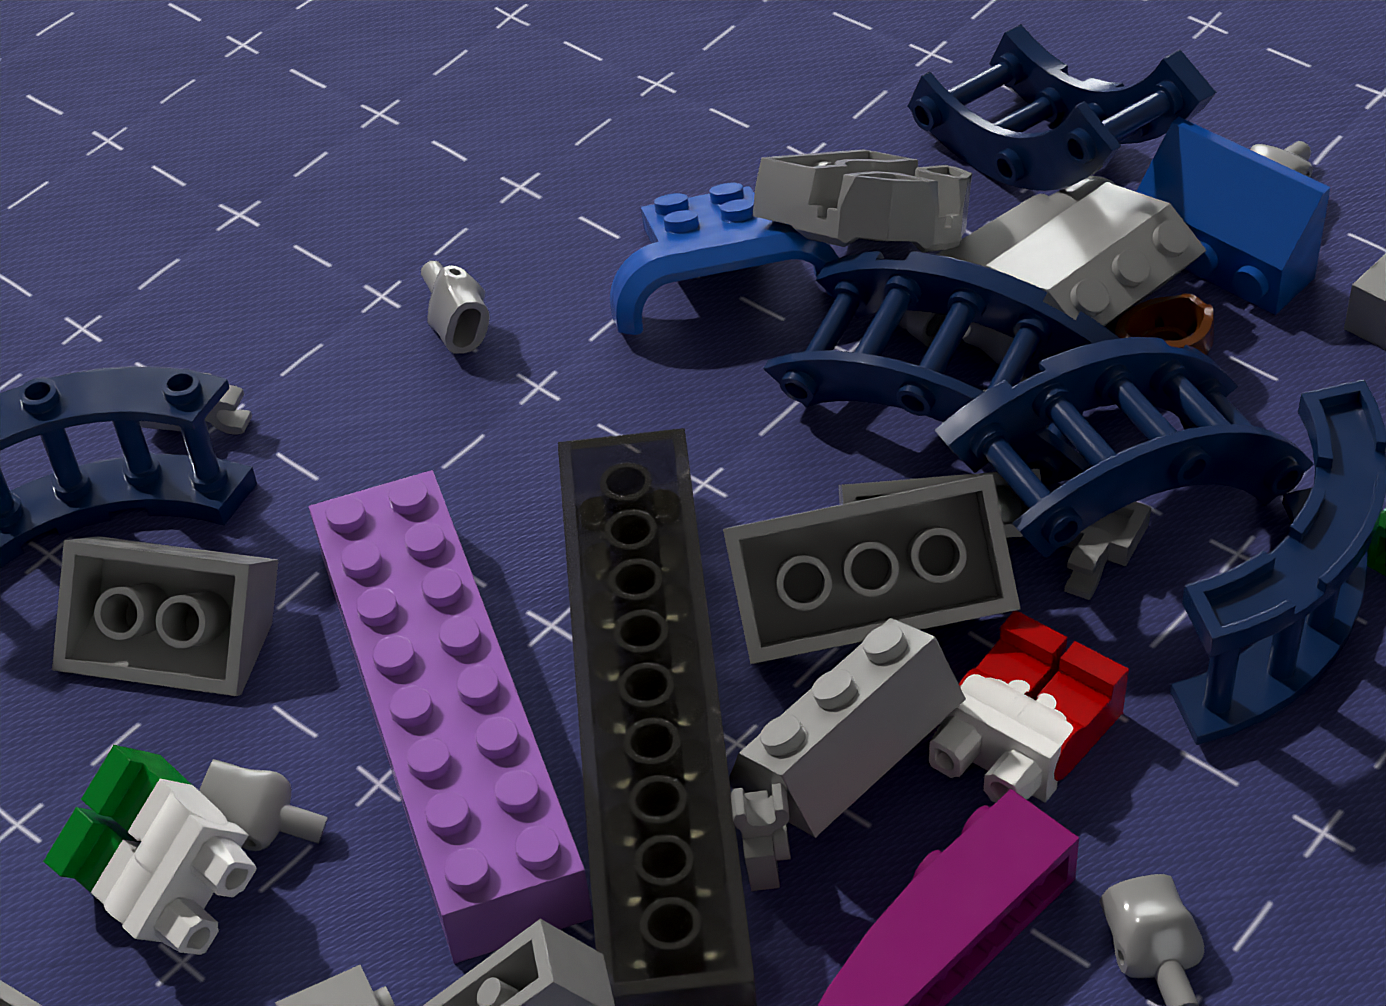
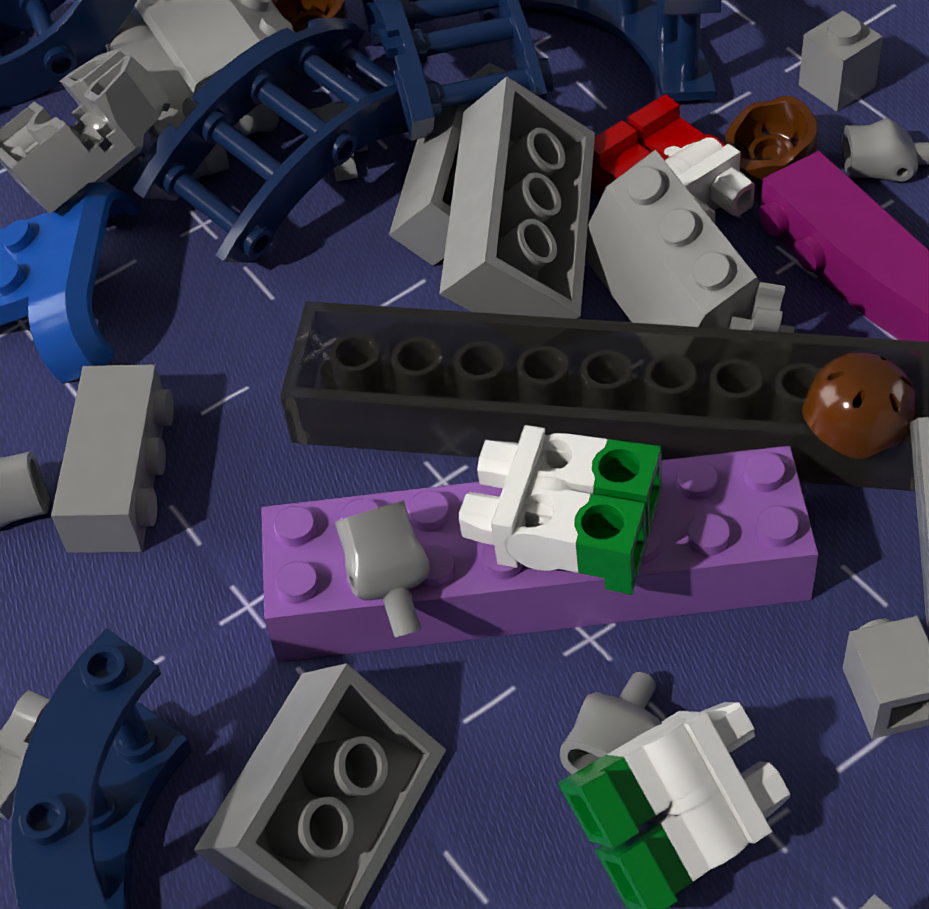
camera: 75 degrees left, 5 degrees up
none -> light grey brick [51,364,174,553]
none -> light grey piece [334,500,430,638]
none -> hips [459,425,662,595]
none -> reddish brown helmet [725,96,817,185]
none -> light grey brick [799,11,883,112]
none -> reddish brown helmet [802,352,916,459]

